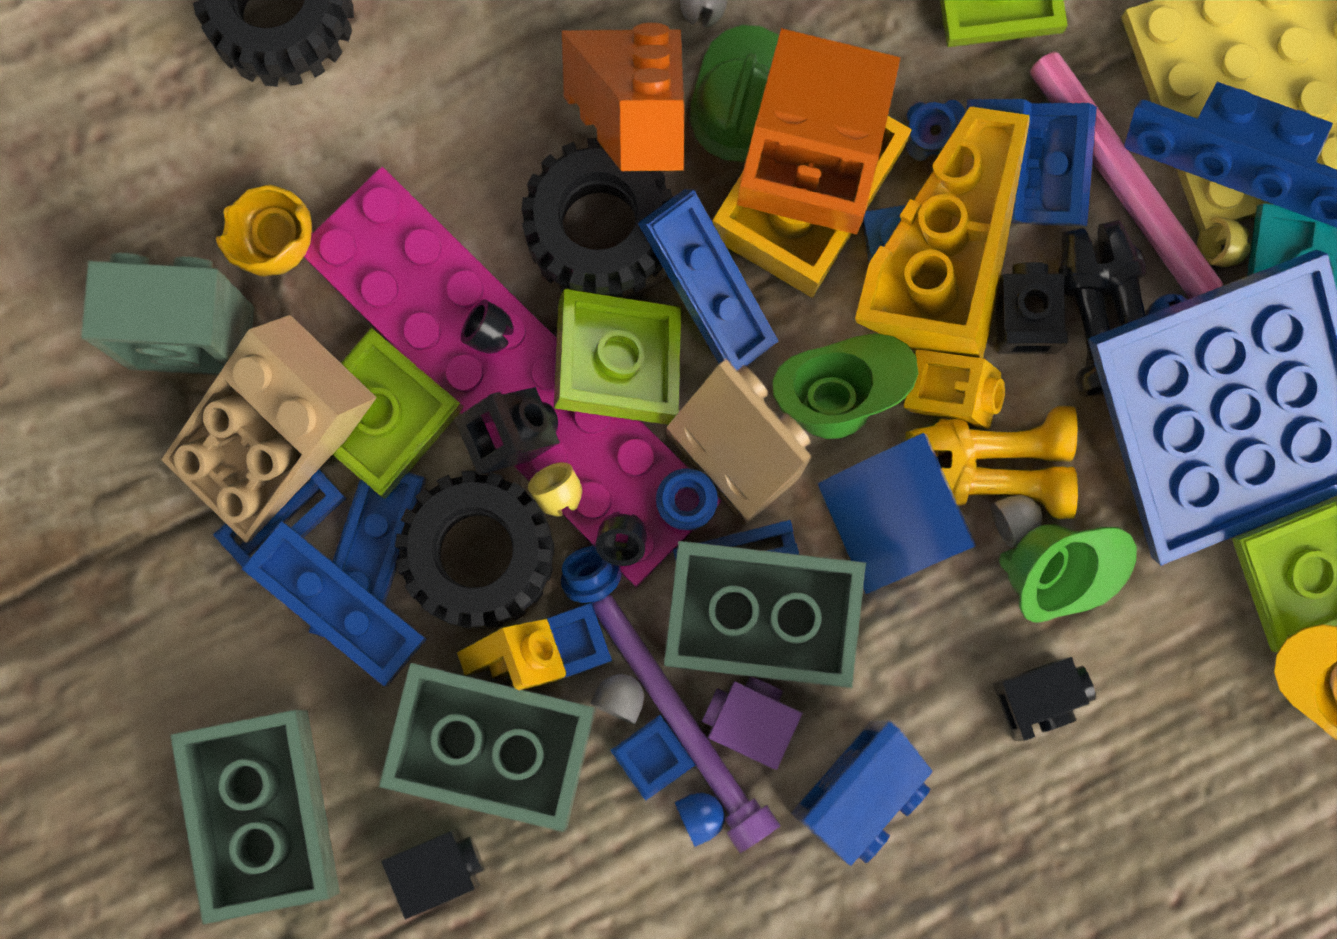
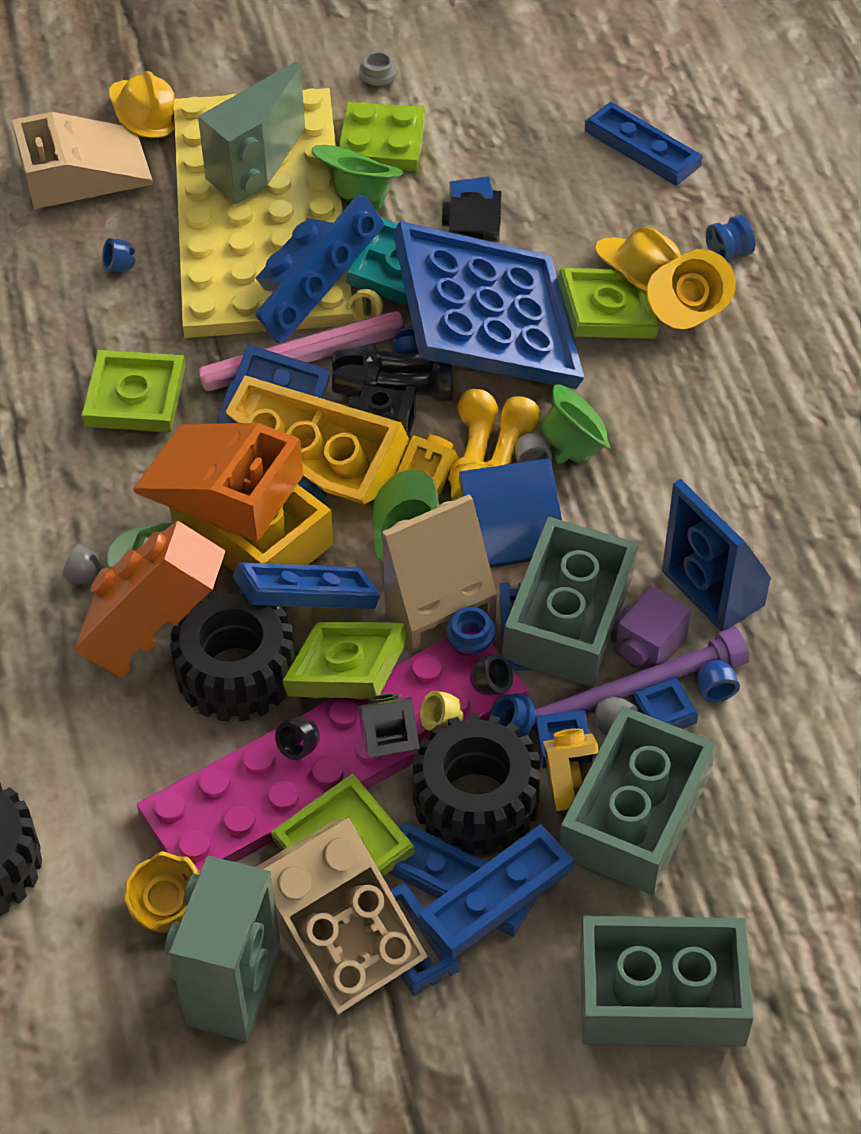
camera: 75 degrees left, 30 degrees down
black brick [381,828,485,920] -> none
black brick [993,657,1096,741] -> none

